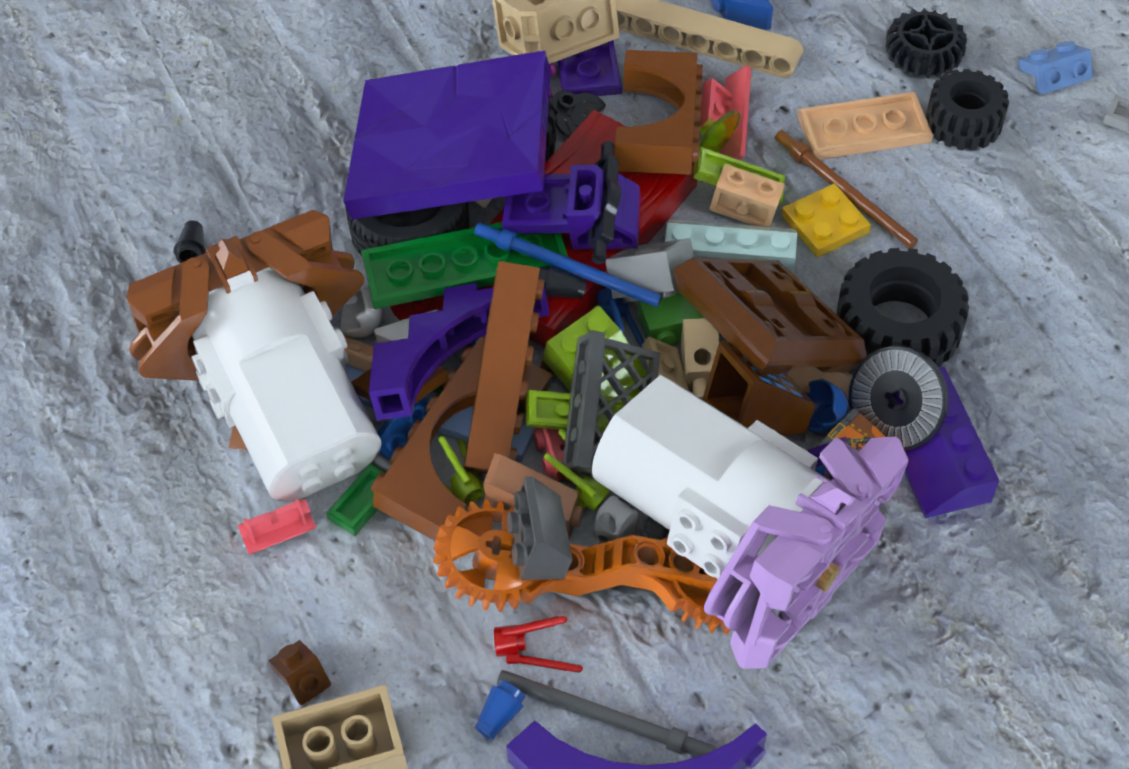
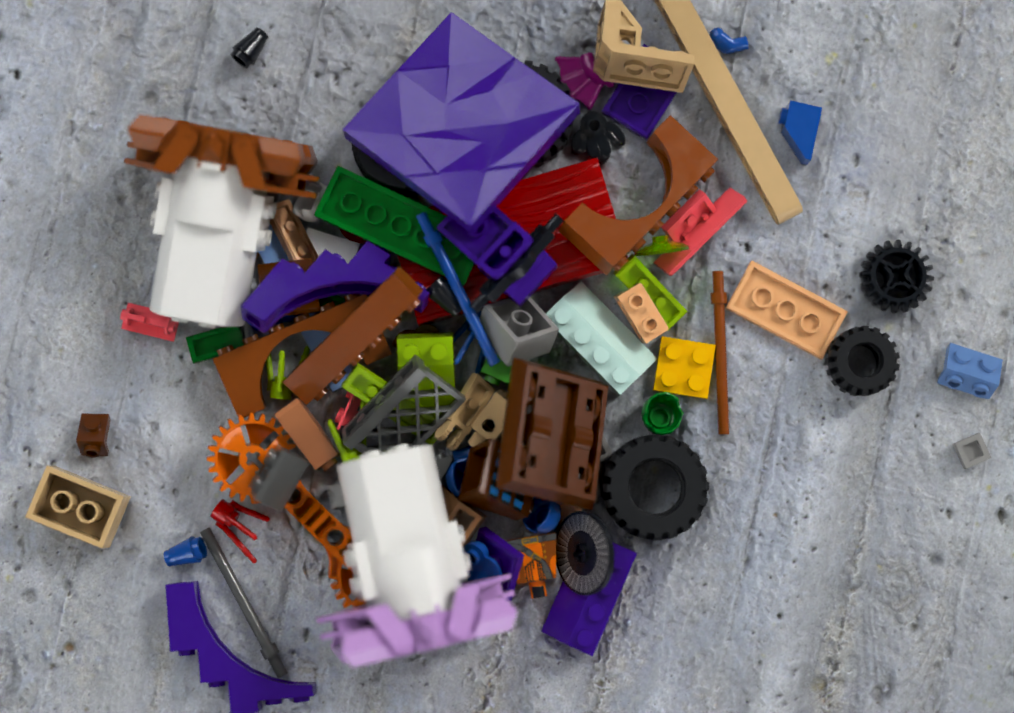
camera: 40 degrees right, 30 degrees up
none -> green hair [641,392,684,435]

